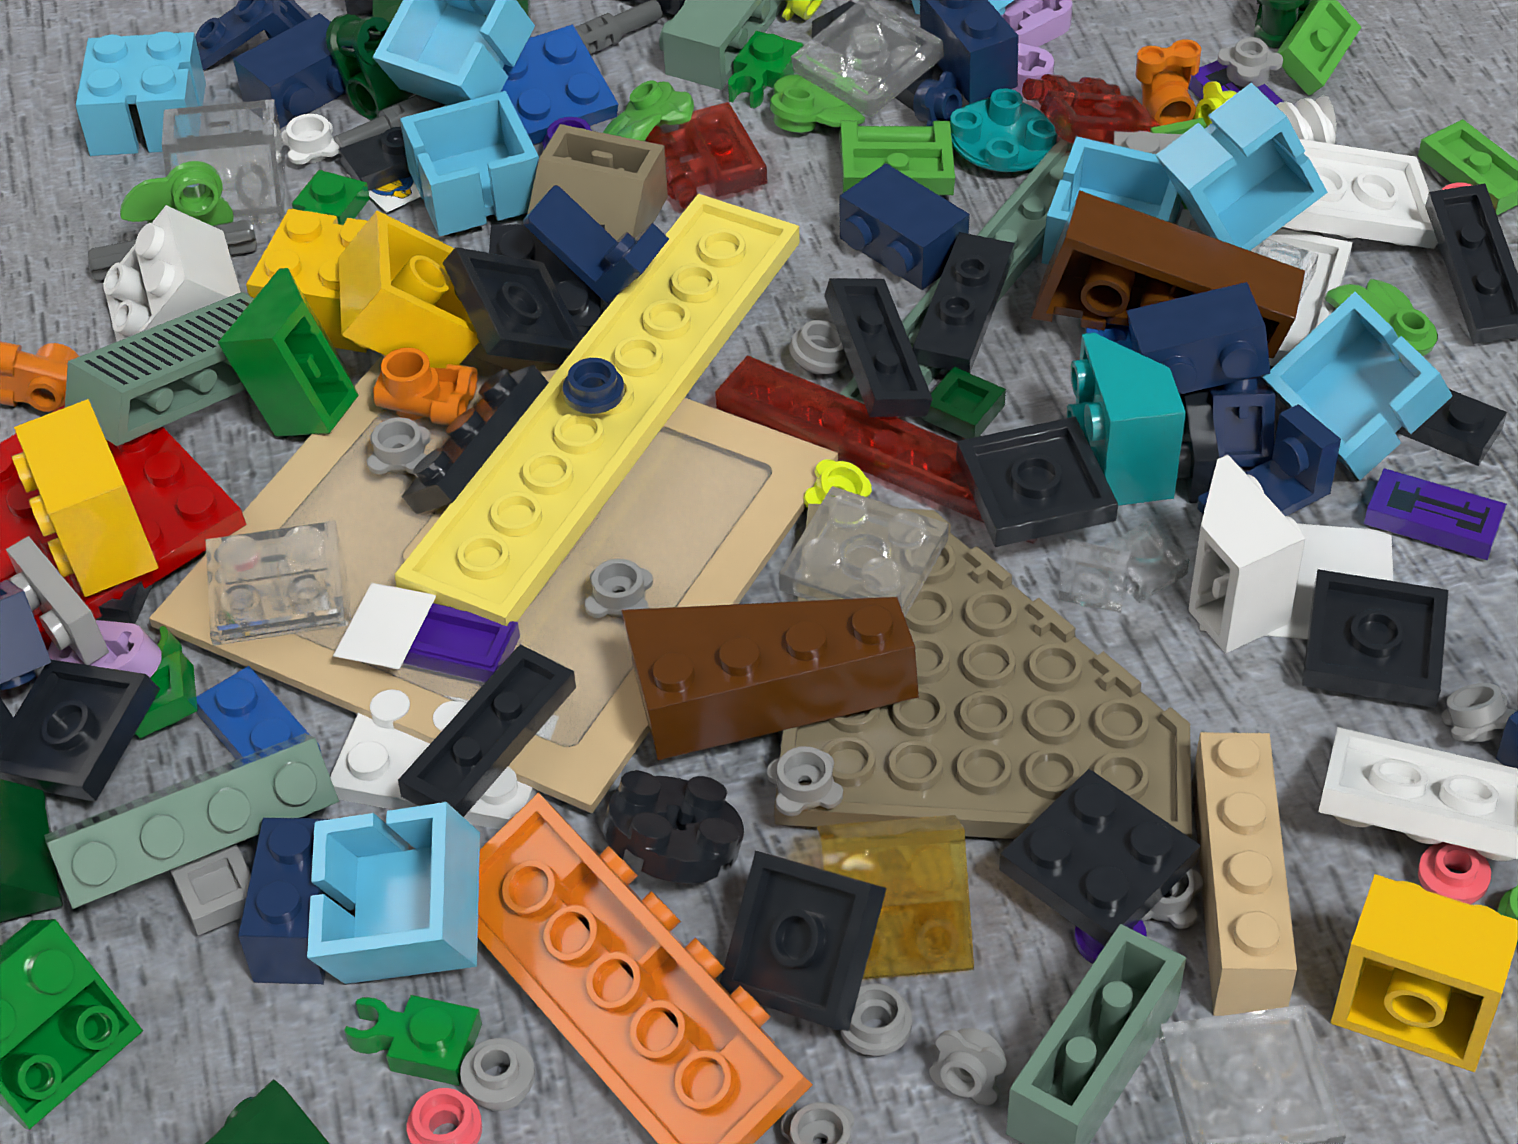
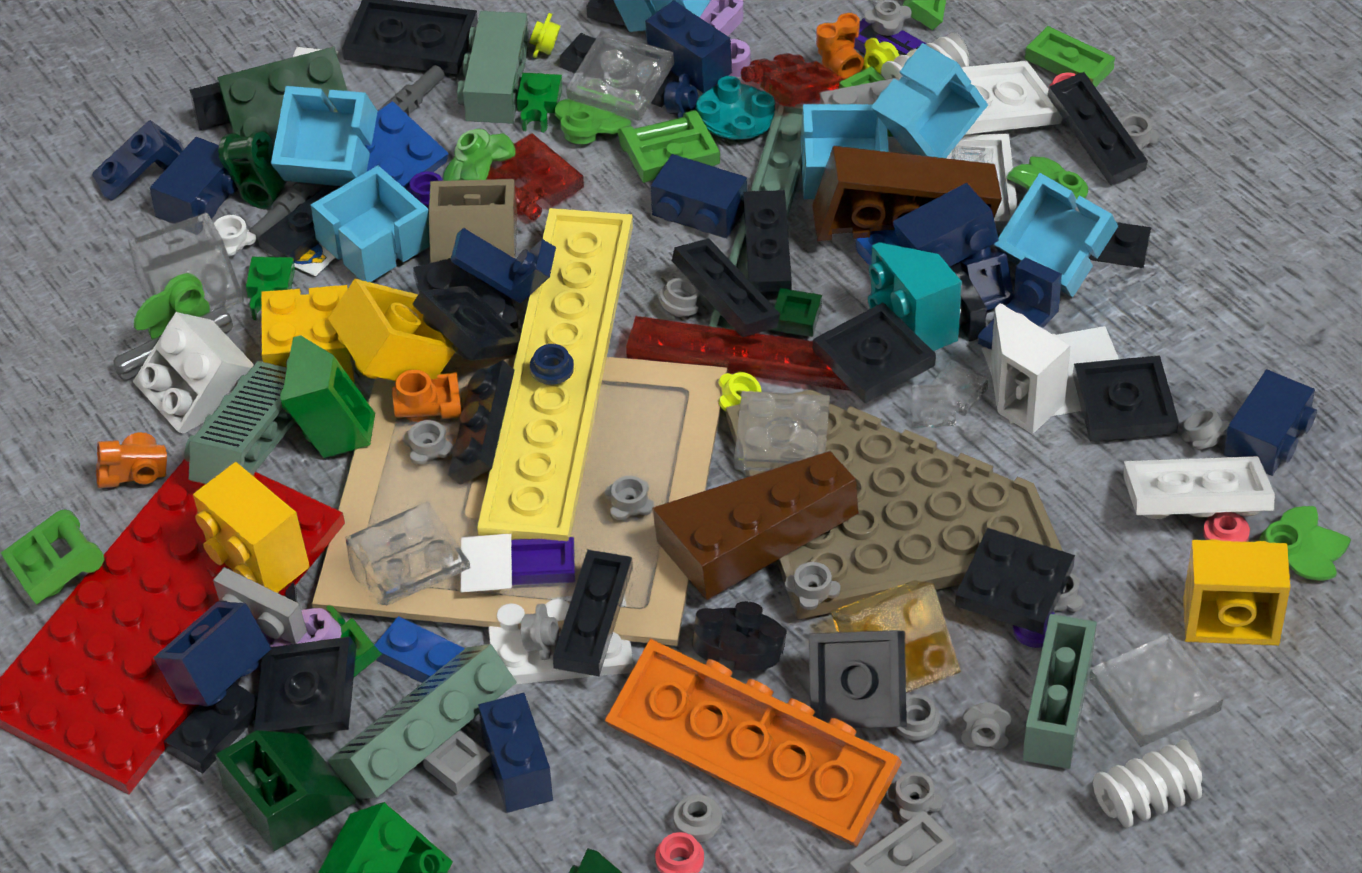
camera: 20 degrees left, 0 degrees up
medium azure piece [75,31,206,156] -> none
medium azure piece [307,802,480,984] -> none
green plate [344,995,482,1086] -> none
tan brick [1192,732,1297,1017] -> none
dark purple tile [1364,468,1507,560] -> none
none -> light grey plate [521,604,559,660]

